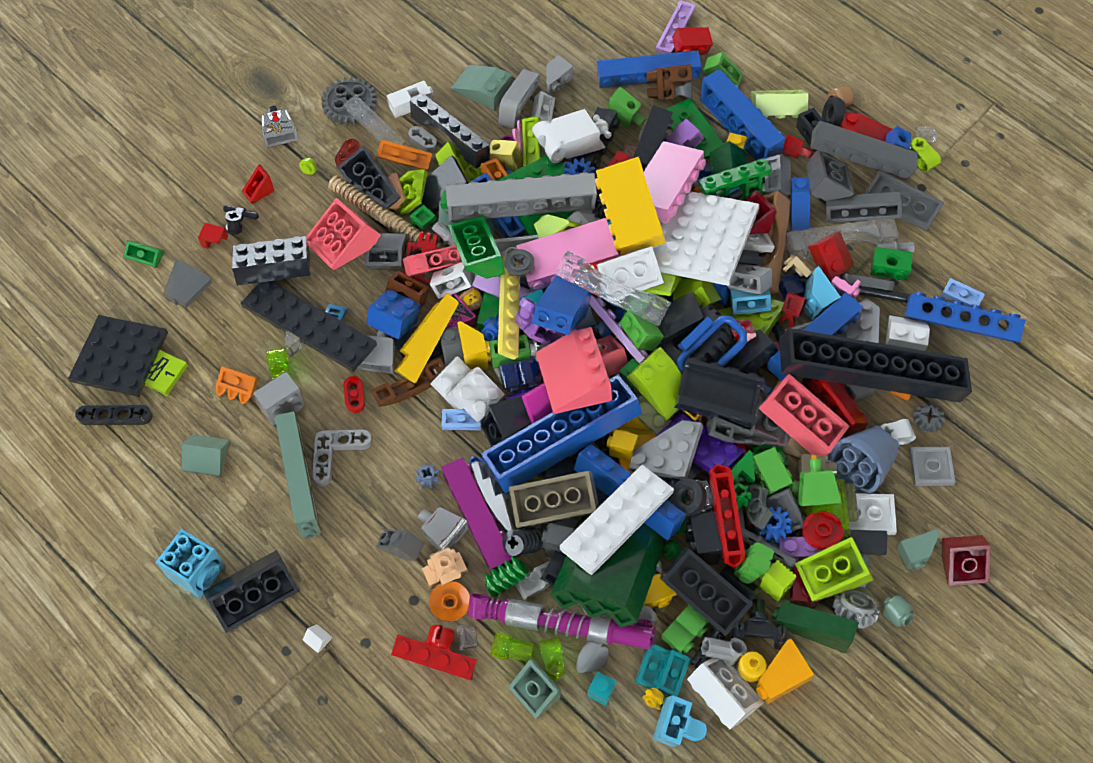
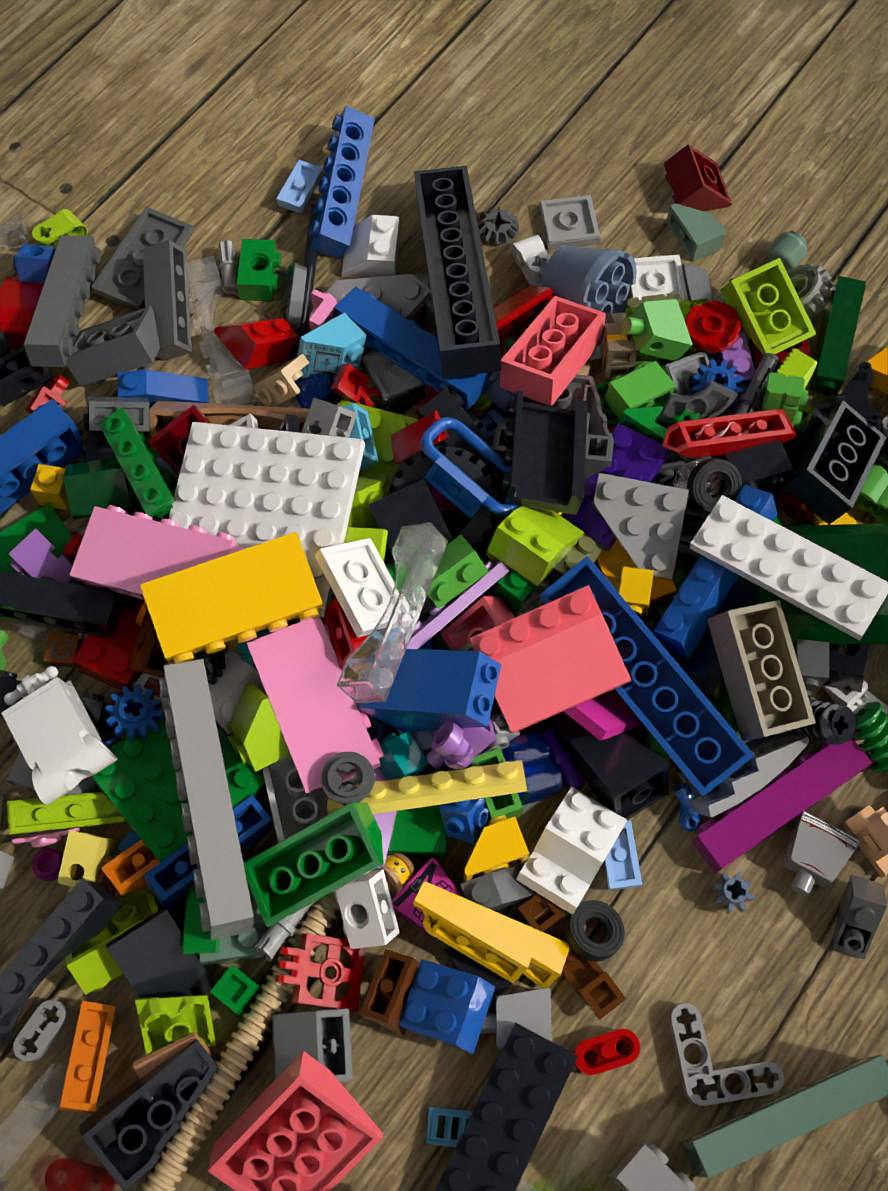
camera: 100 degrees left, 5 degrees up
coral slope [402,245,462,277] -> none
none -> black tyre [565,900,625,962]

